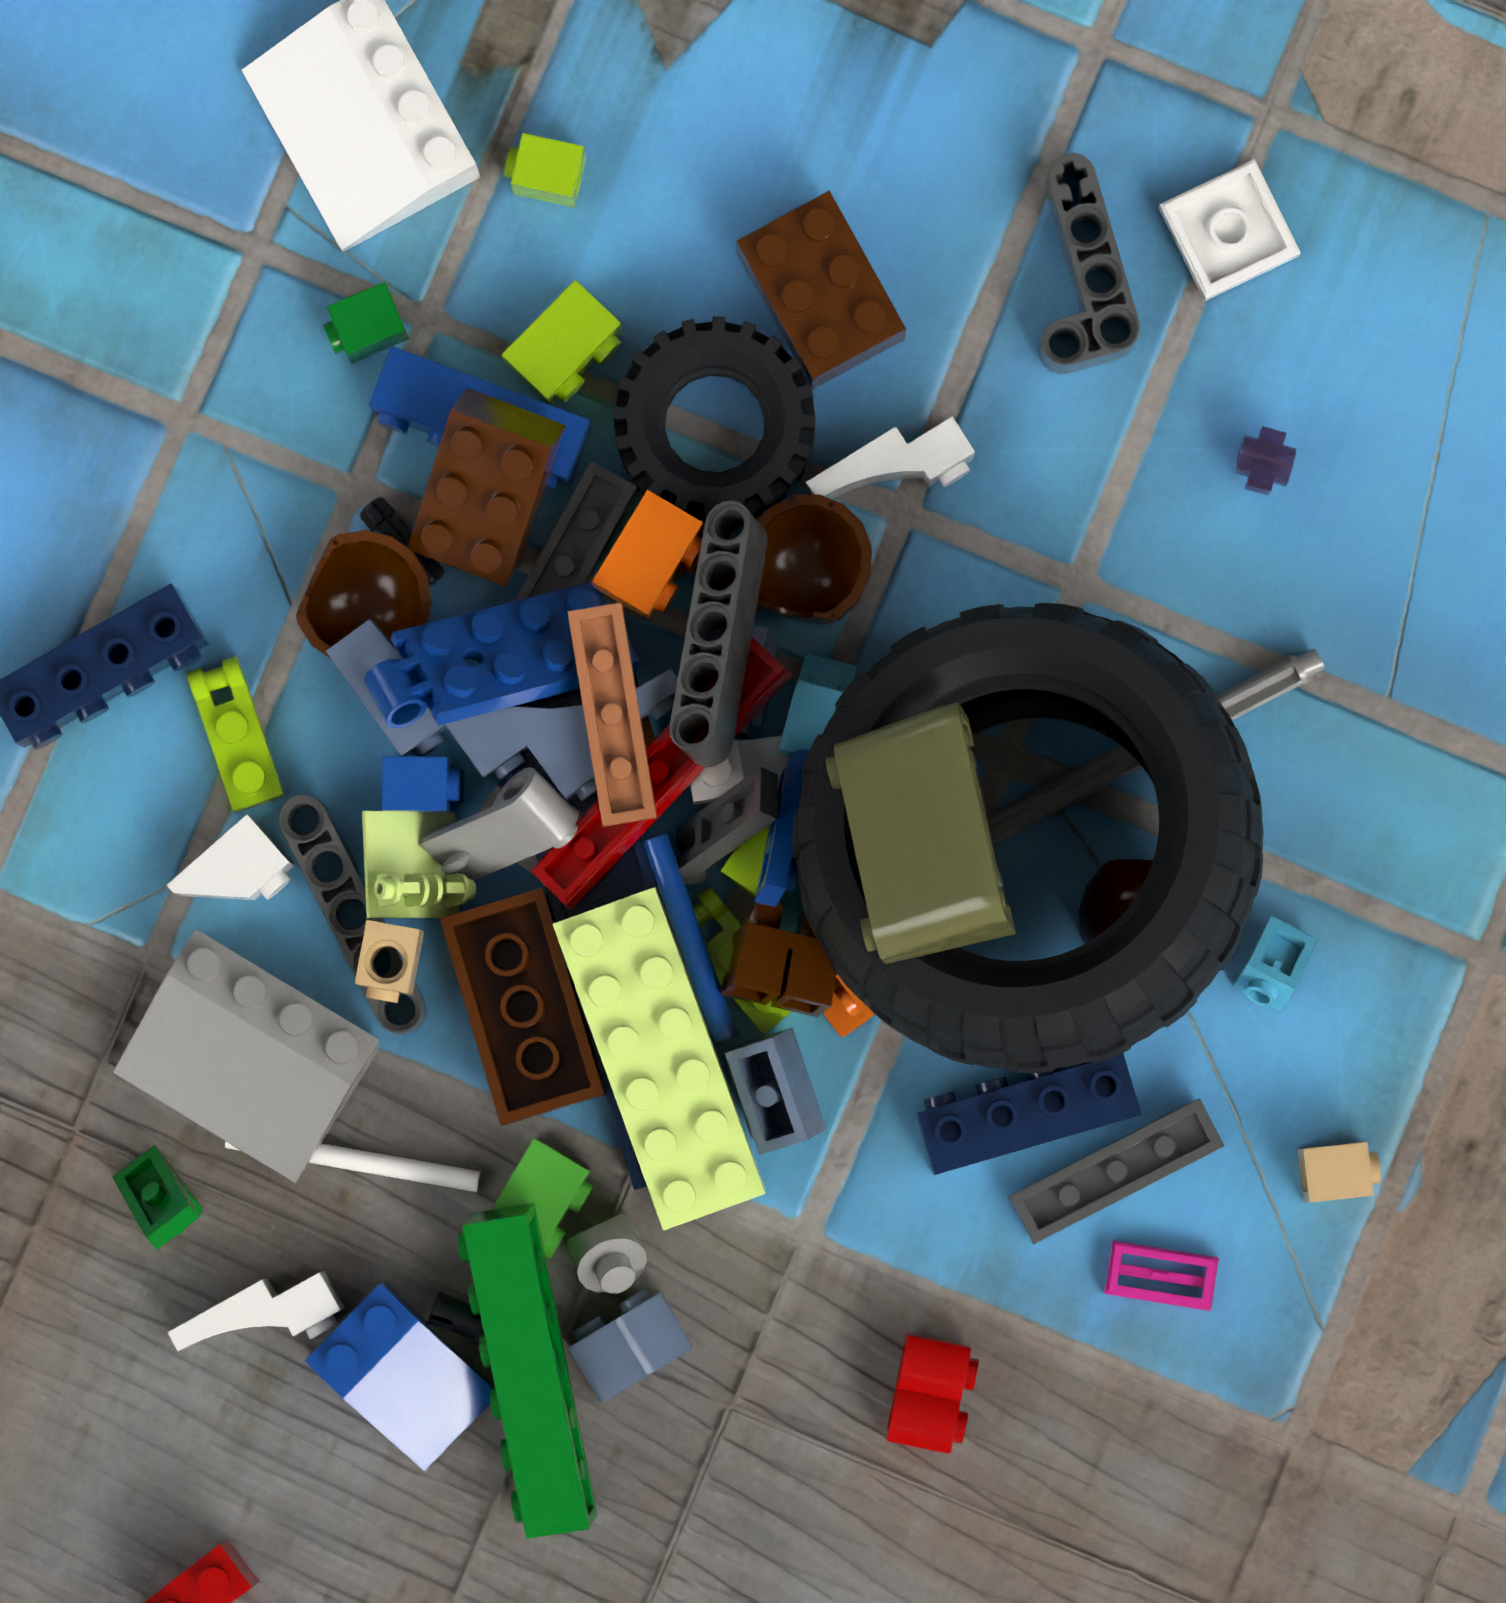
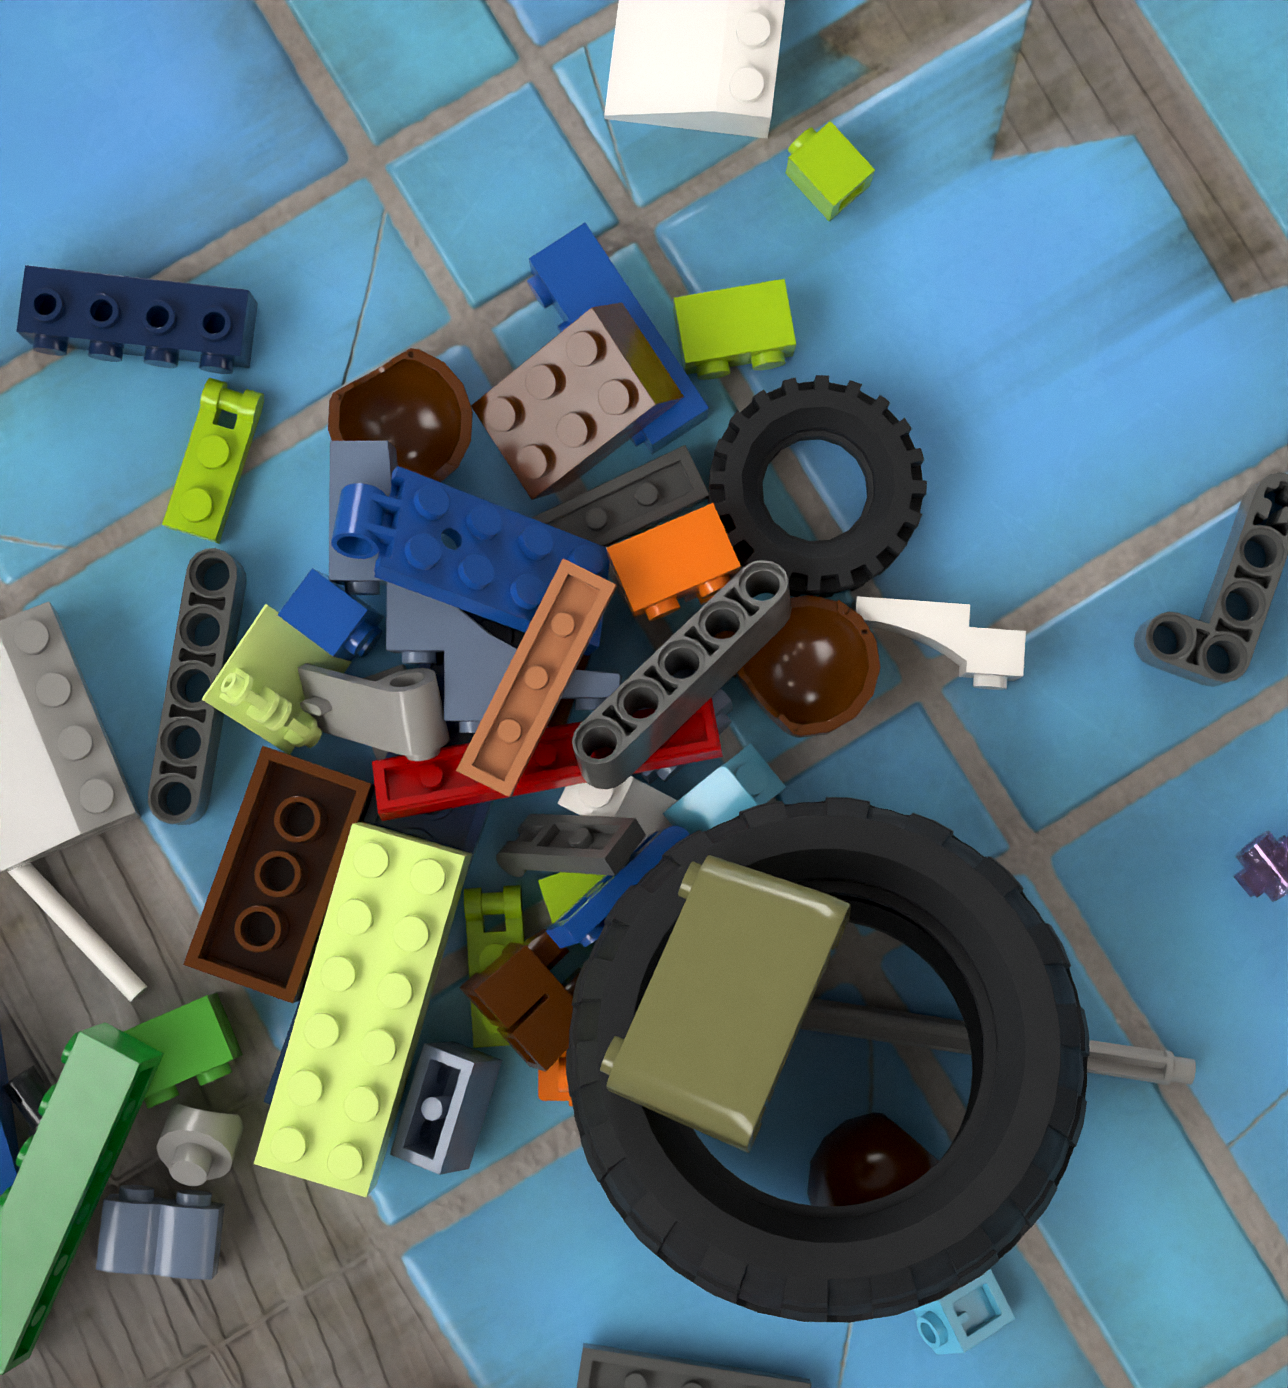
camera: 30 degrees right, 0 degrees up
white slope [167,814,295,900] -> none
green brick [323,282,409,364] -> none
tan brick [355,920,424,1003] -> none
black axle [360,497,445,588] -> none
blue piece [642,833,738,1043] -> none
reddish brown brick [736,190,906,390] -> none
dark blue brick [915,1053,1142,1175] -> none

